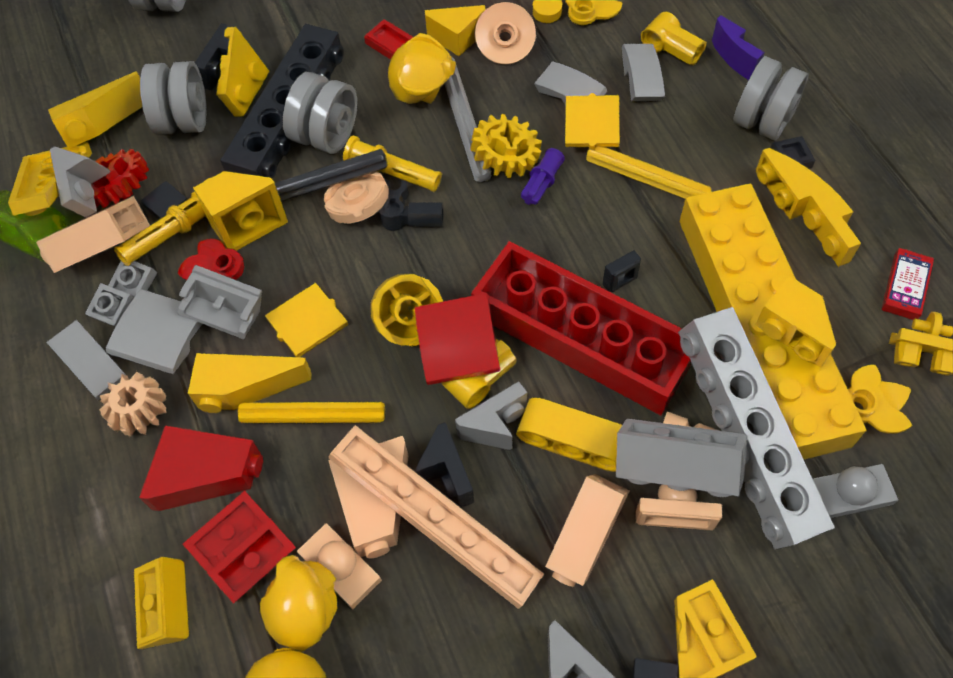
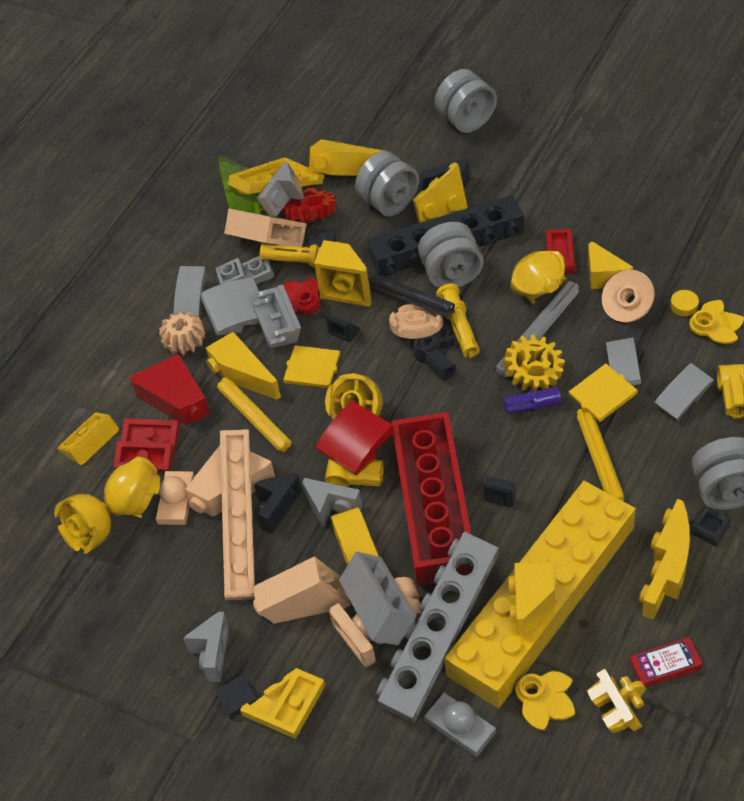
camera: 55 degrees right, 10 degrees down
none -> black slope [325,313,360,342]

